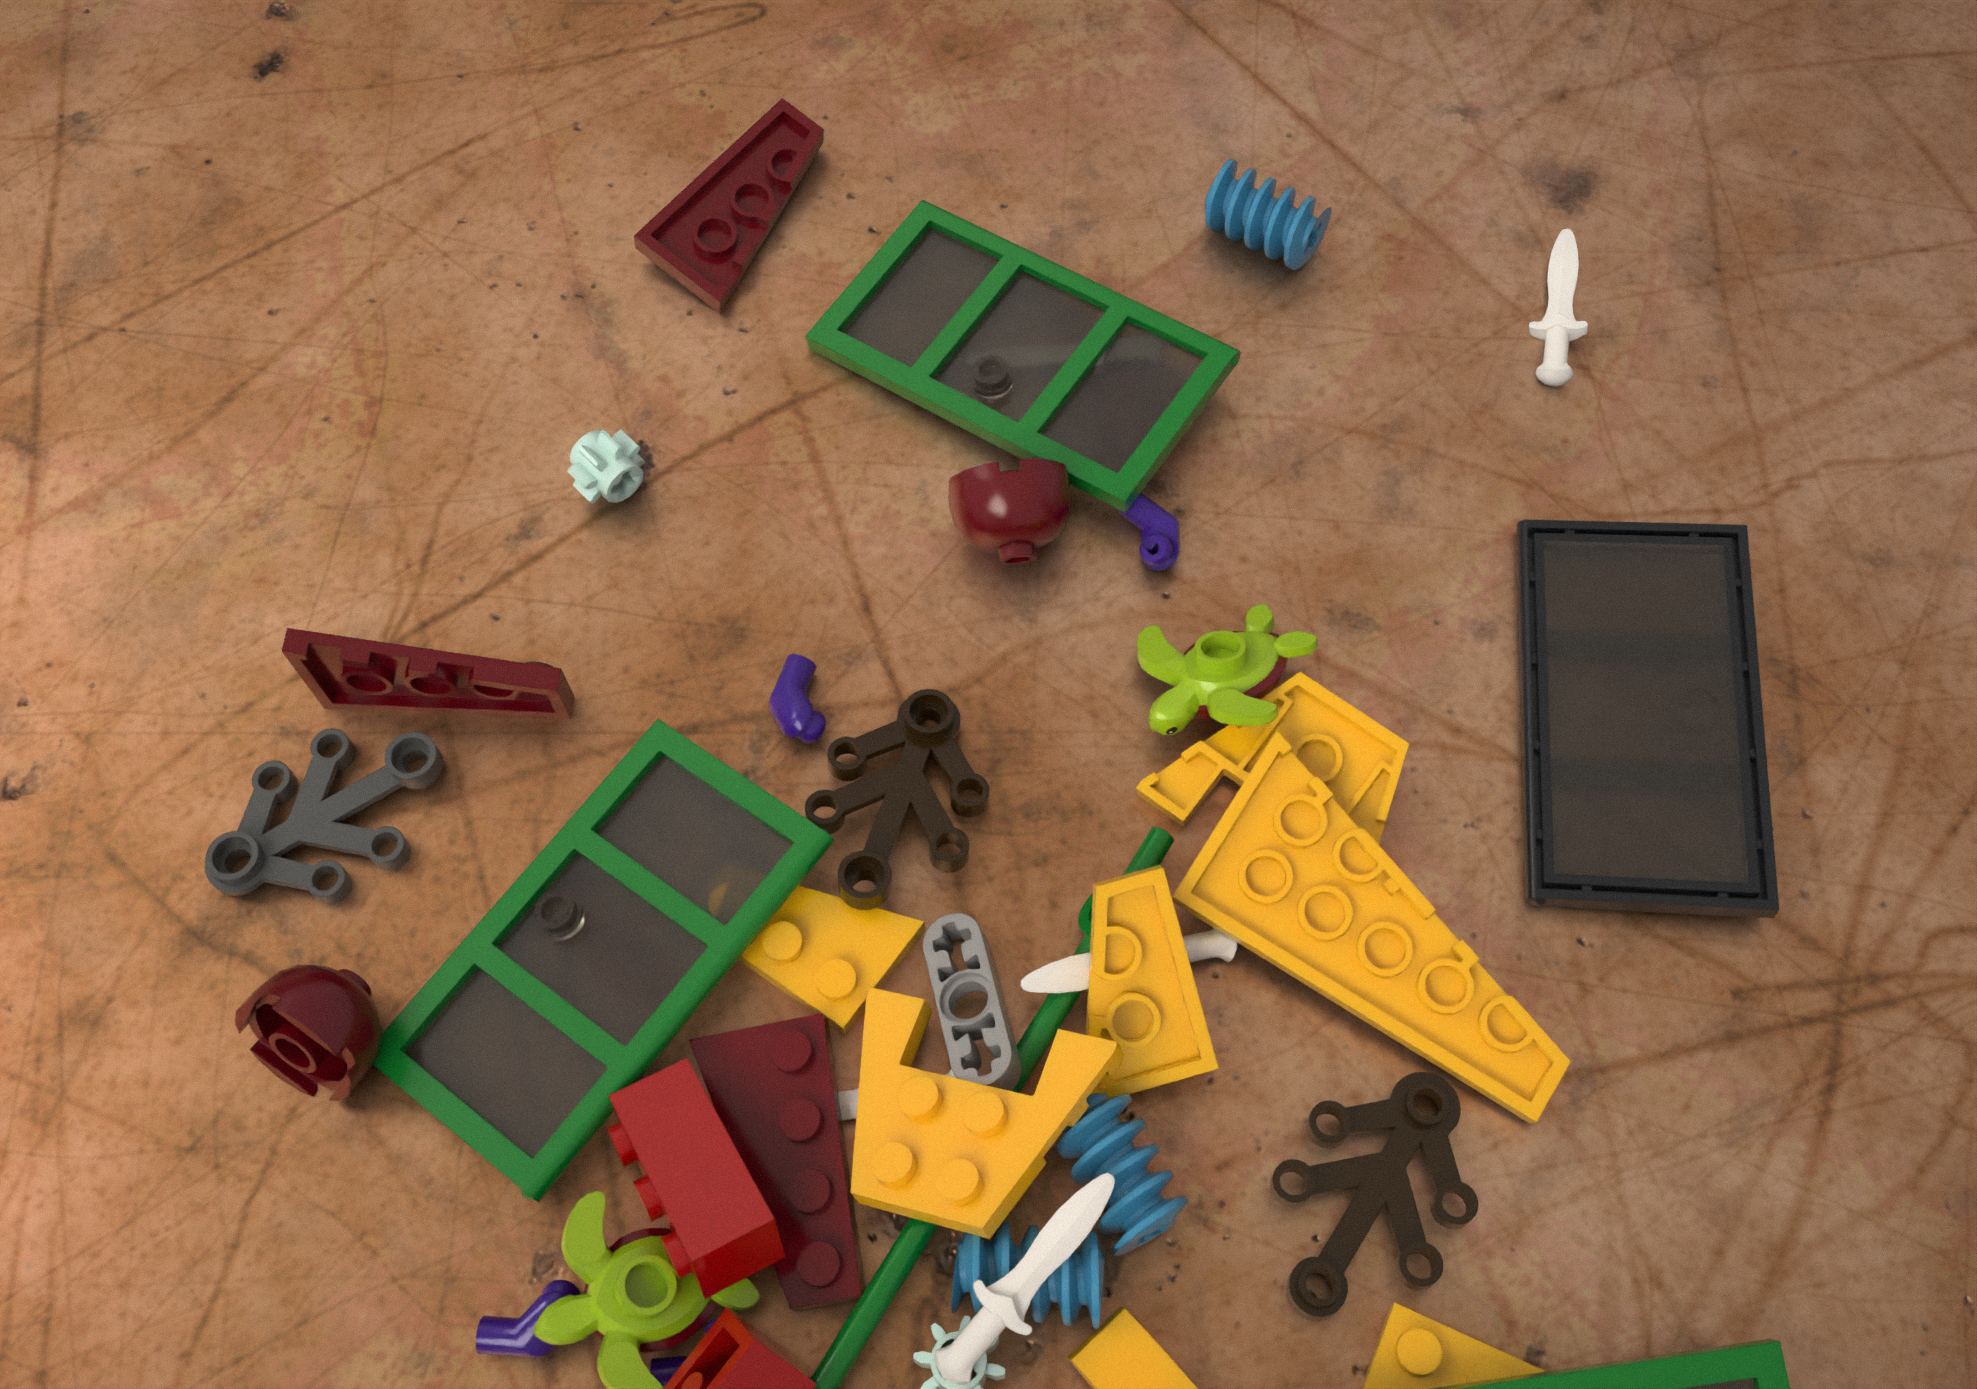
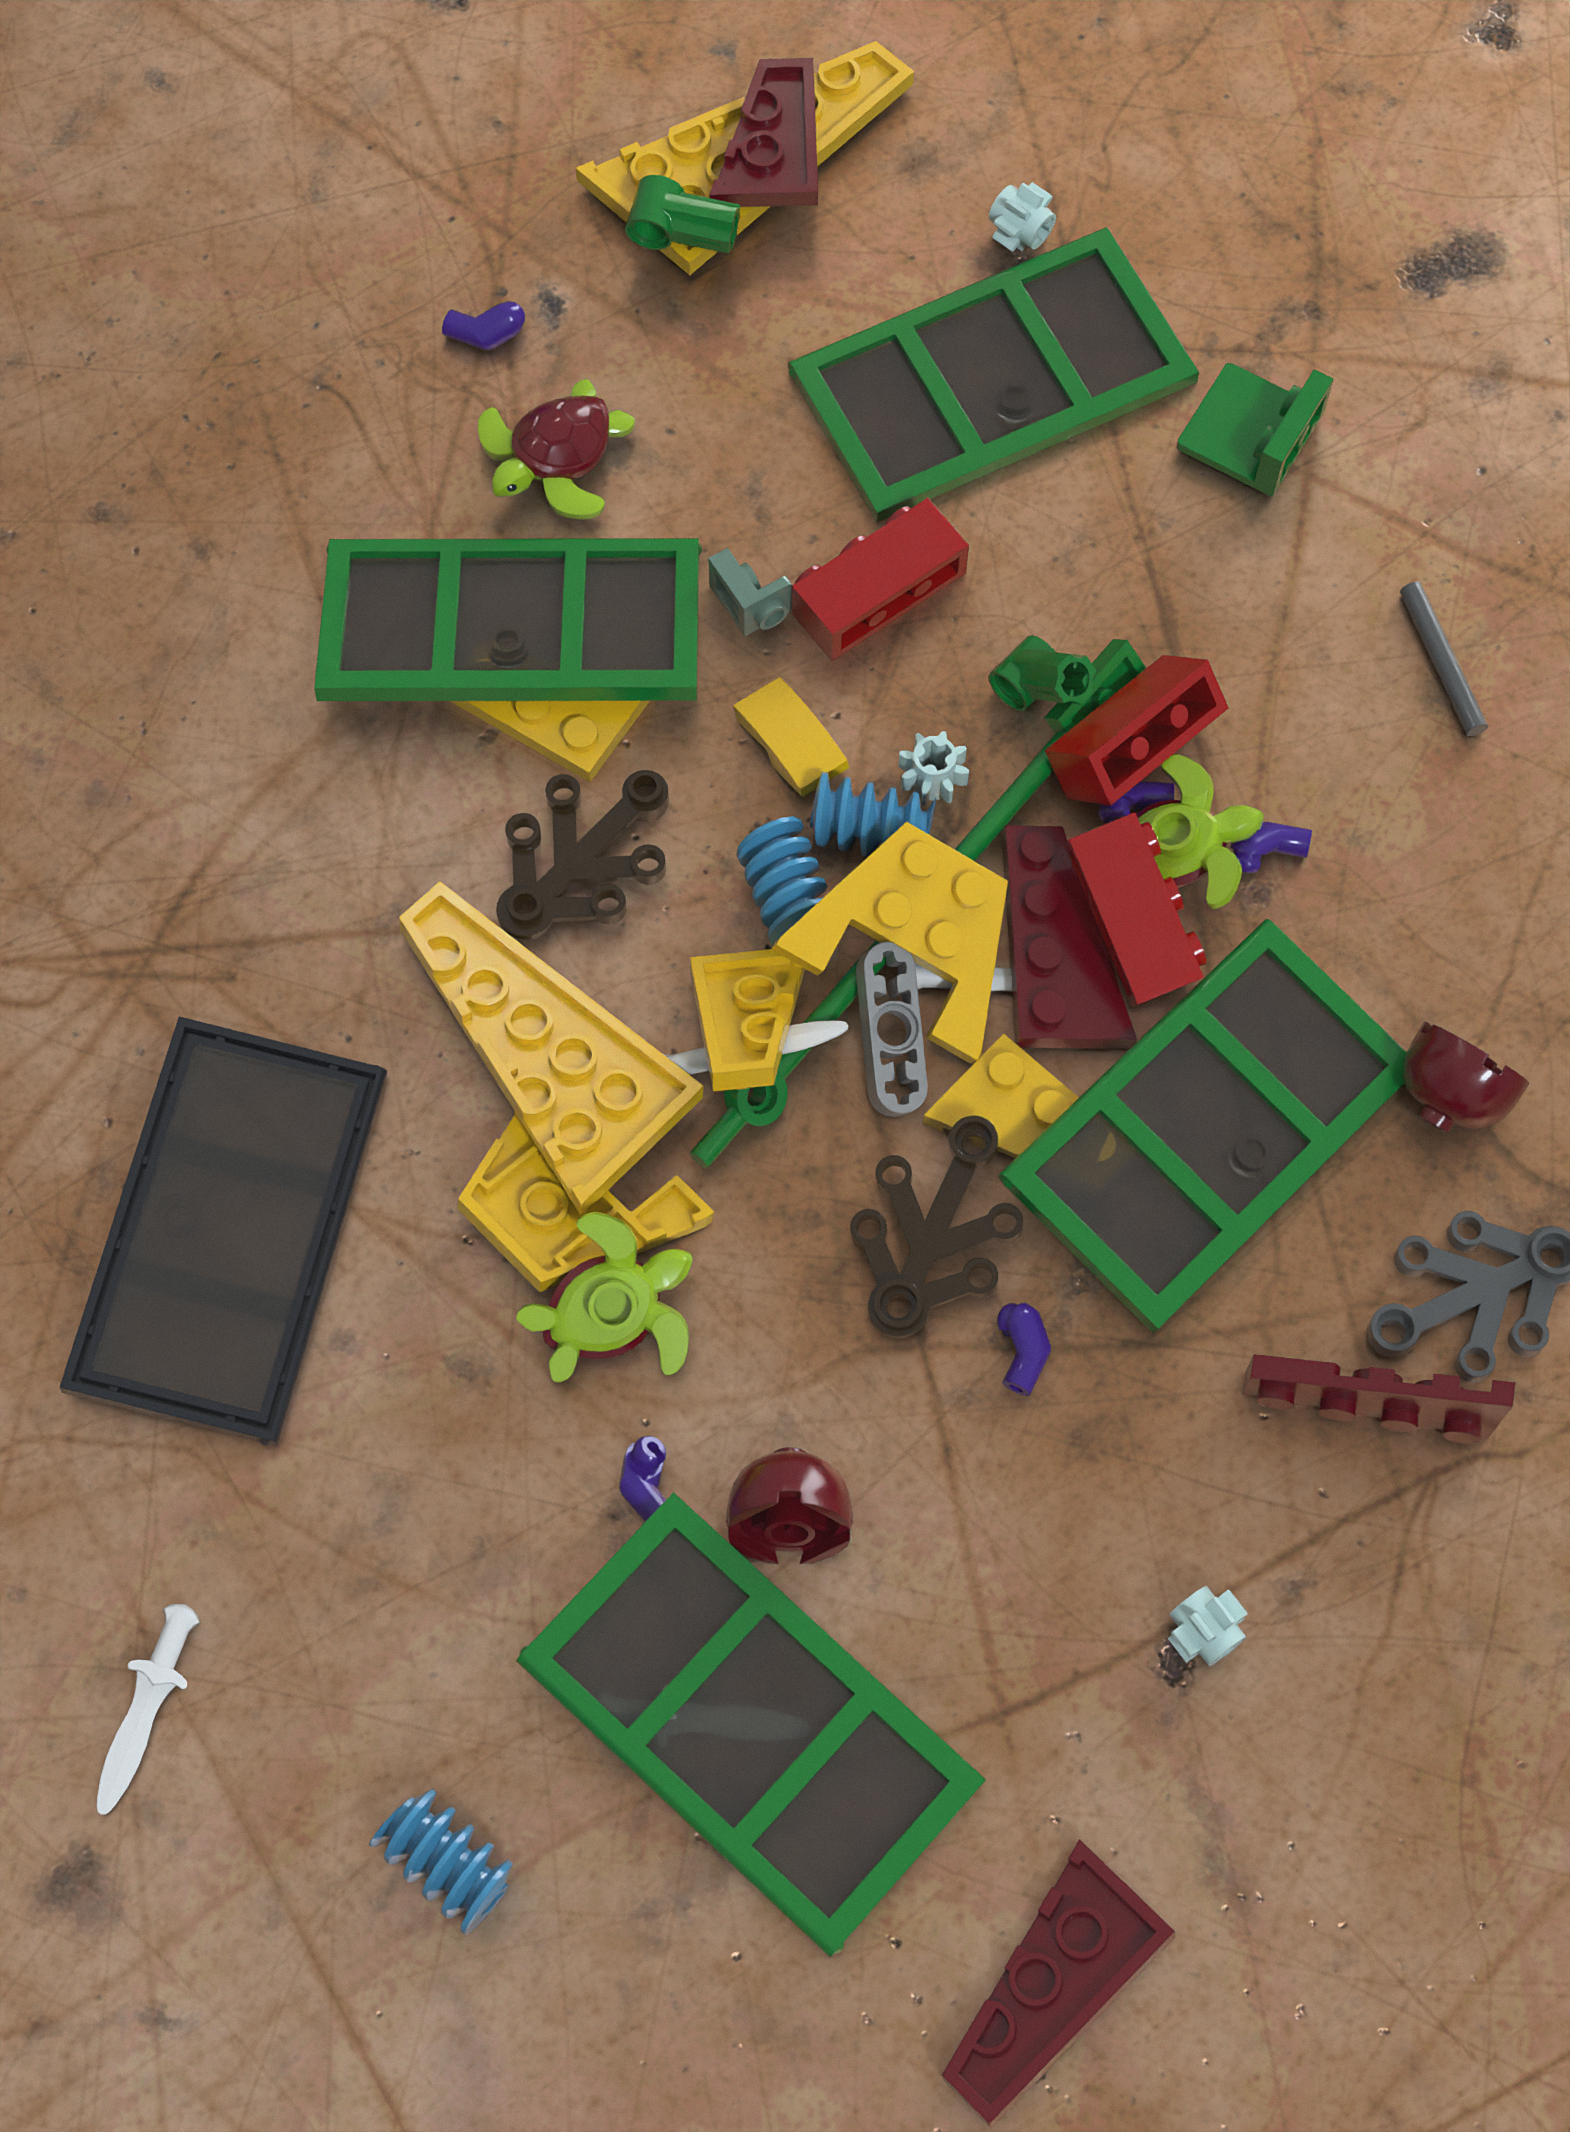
camera: 175 degrees left, 5 degrees up
white sword [934,1173,1115,1385] -> none

